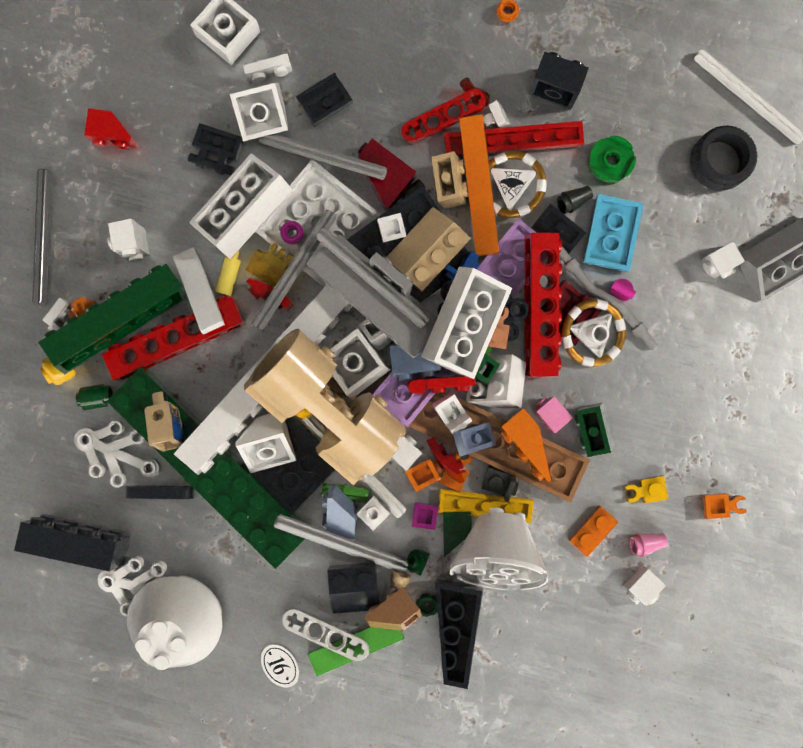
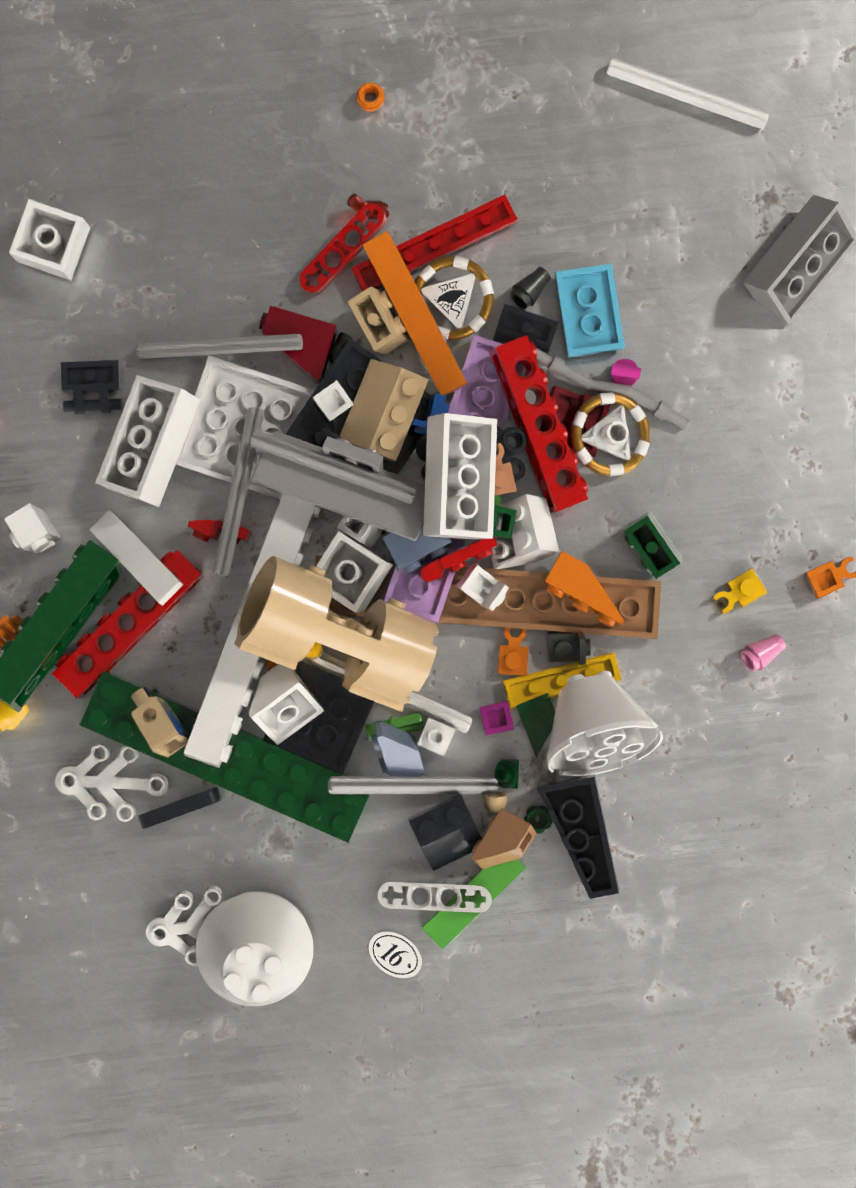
camera: 30 degrees left, 0 degrees up
black brick [14,514,130,572] -> none
dark green brick [76,384,113,411] -> none
light yellow cylinder [215,251,241,297] -> none
white slope [230,83,288,141] -> none
white plate [243,53,292,83] -> none
clear yellow hinge [245,243,294,288] -> none
magenta plate [280,221,304,245] -> none
black plate [296,72,353,127] -> none
white brick [392,434,422,471] -> none
orange bracket [405,458,442,492] -> none
red slope [426,437,466,484] -> none
sand blue slope [453,422,496,456] -> none
white tile [483,100,511,128] -> none
black brick [528,51,589,110] -> none
bright pink brick [534,396,573,433] -> none
orange plate [569,505,618,557] -> none
green plate [588,136,636,184] -> none
white brick [623,565,666,607] -> none
black tyre [690,125,758,191] -> none
white brick [701,242,745,279] -> none

